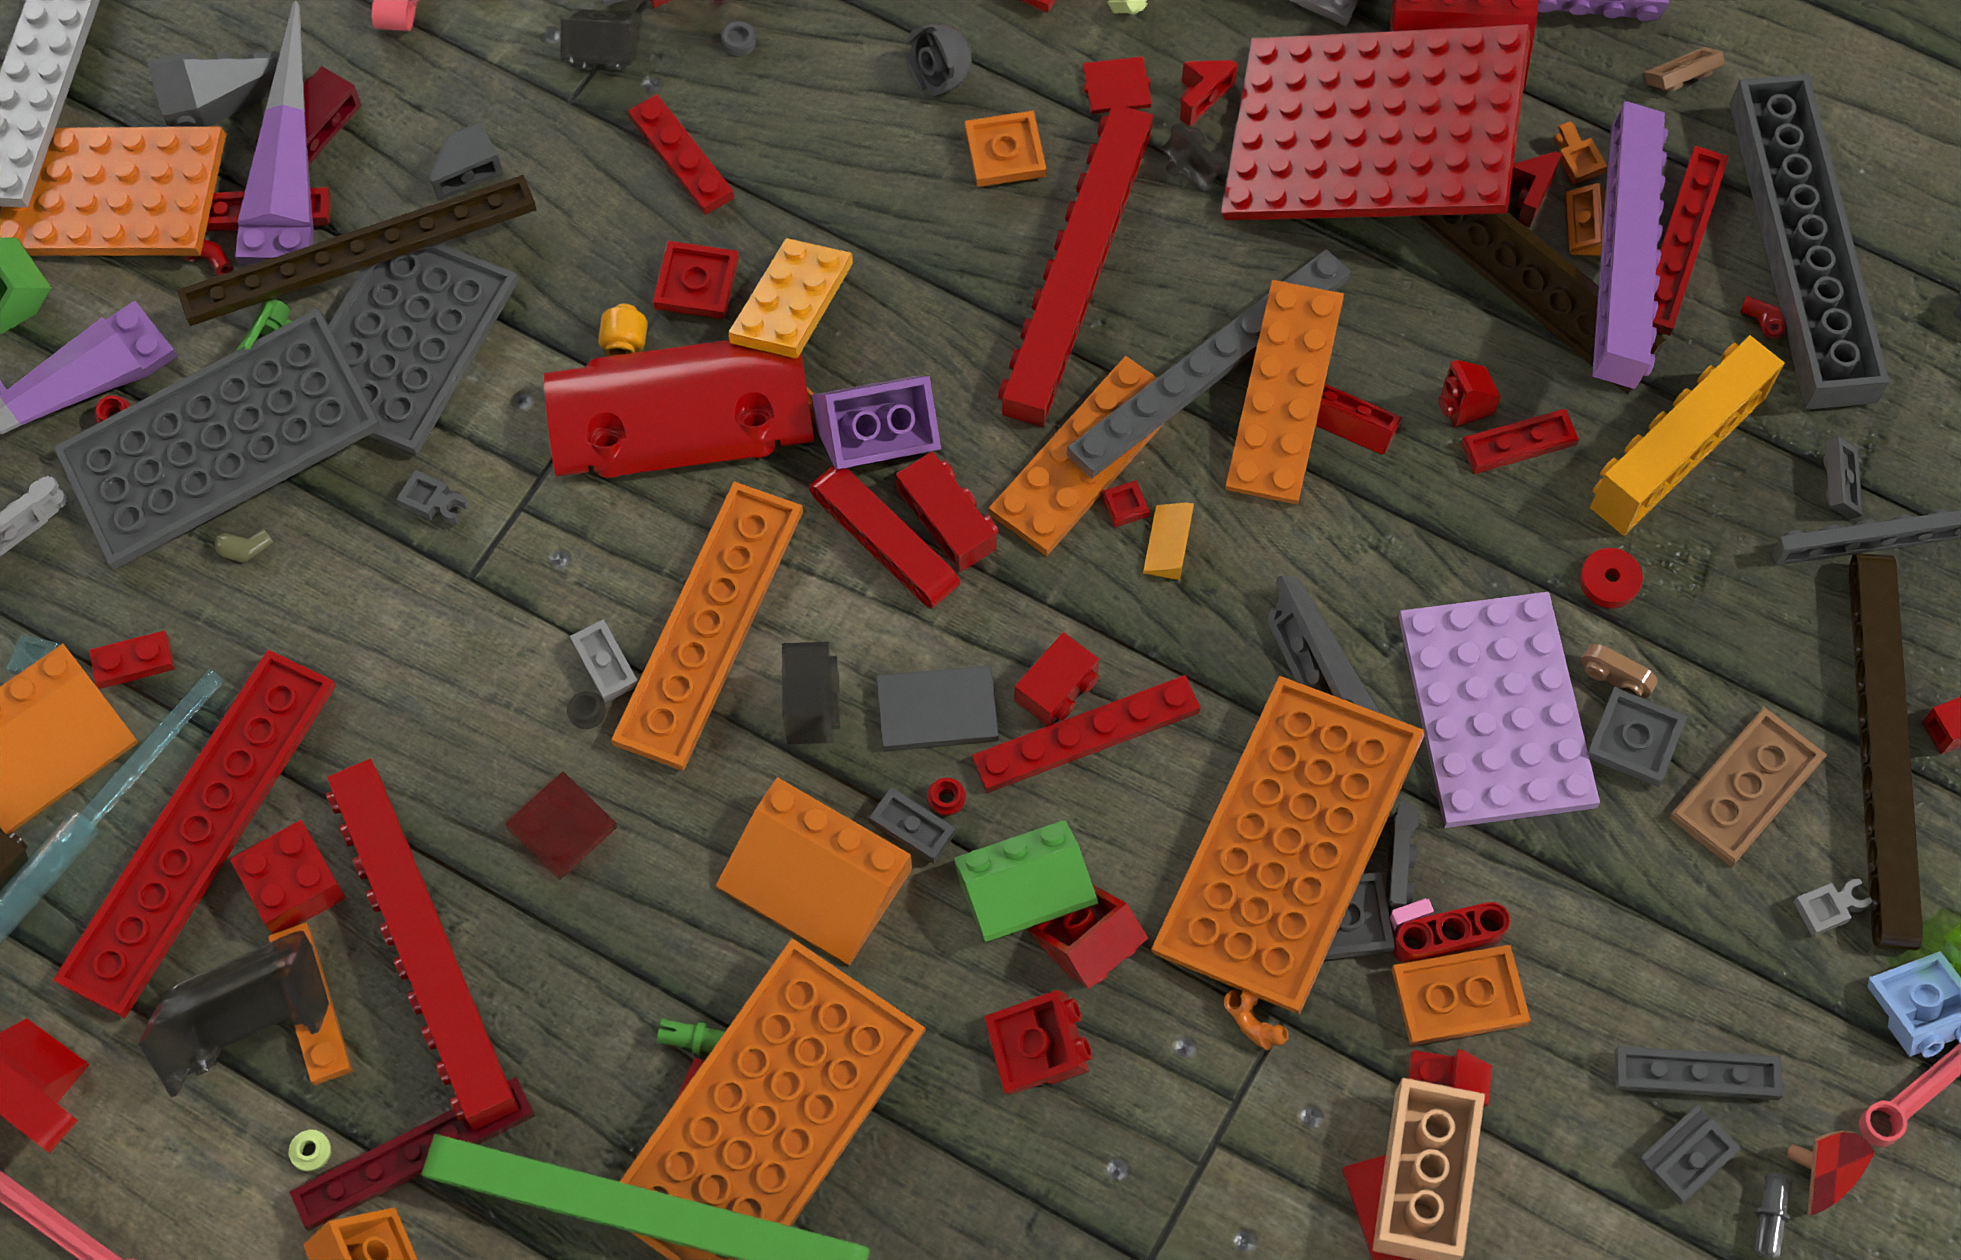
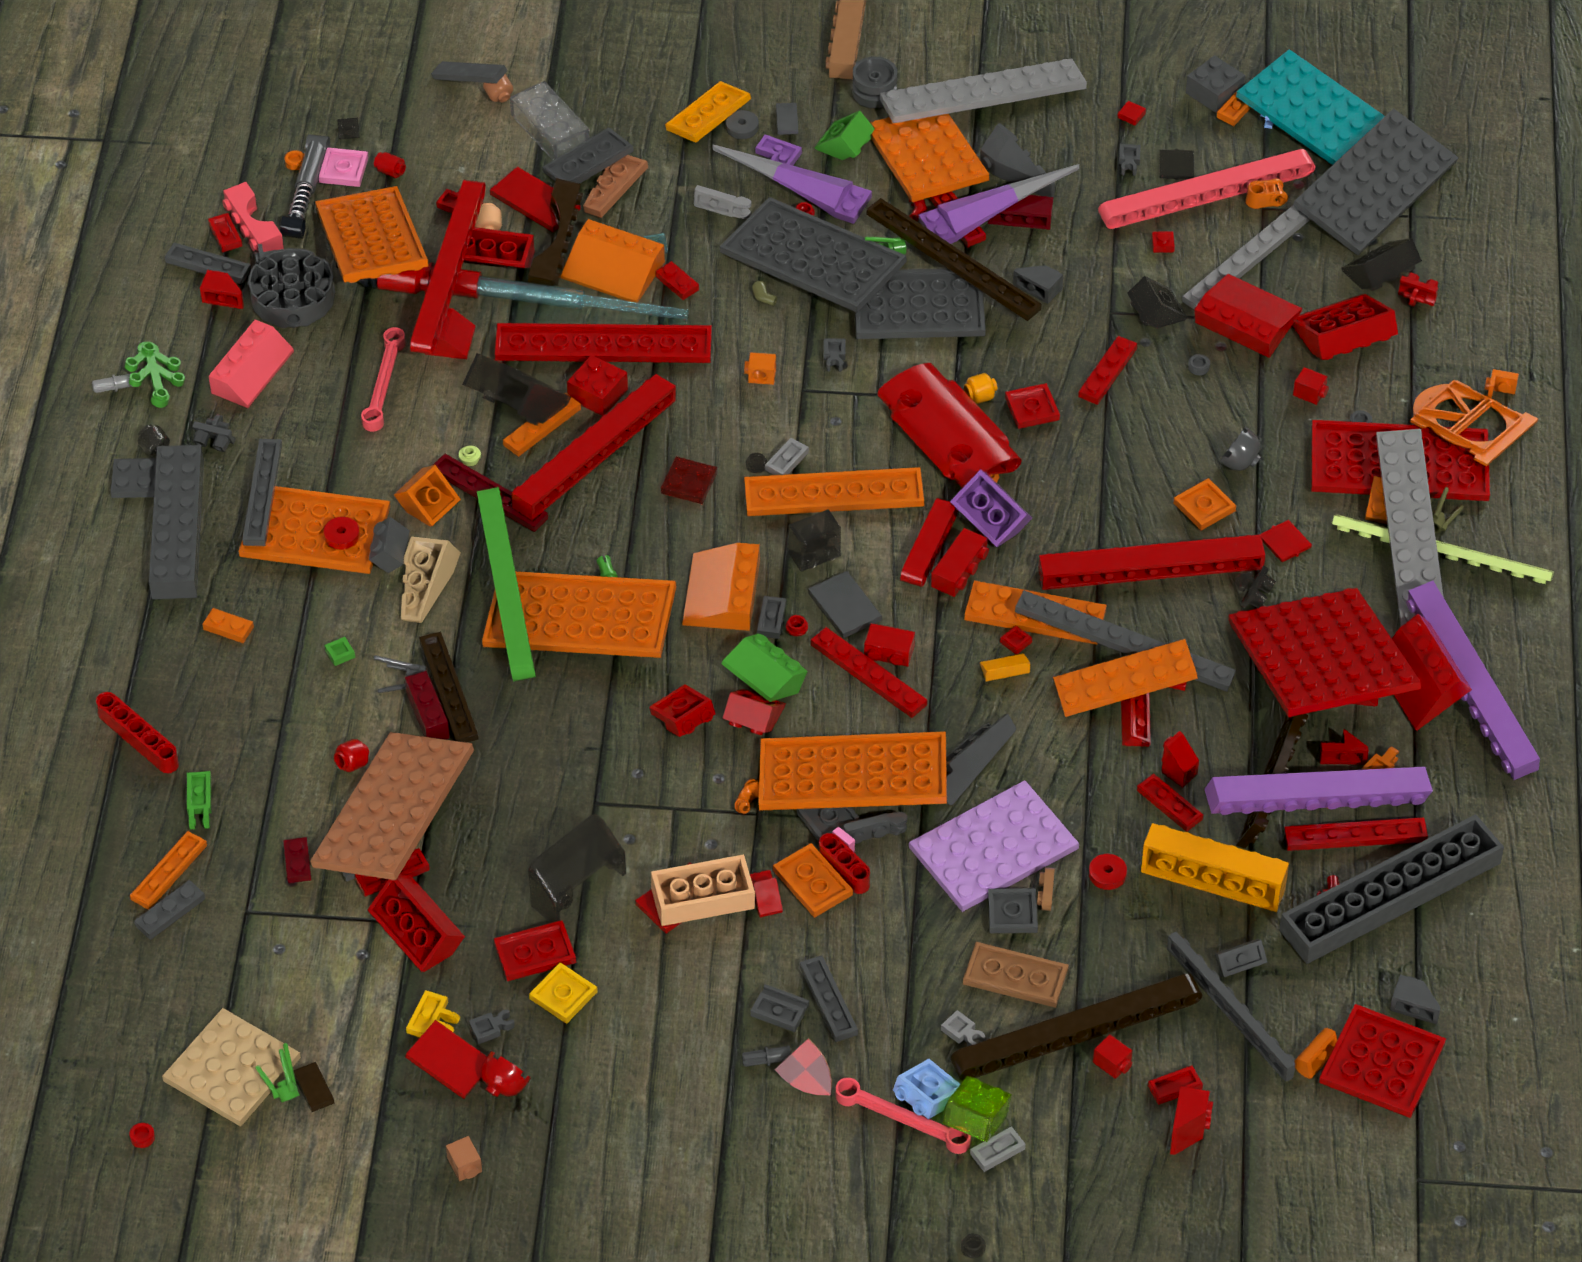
camera: 65 degrees right, 15 degrees down
light orange plate [728,238,853,359] -> none
red slope [1180,60,1238,127] -> none
medium nougat plate [1645,47,1725,91] -> none
none -> orange brick [744,352,776,385]

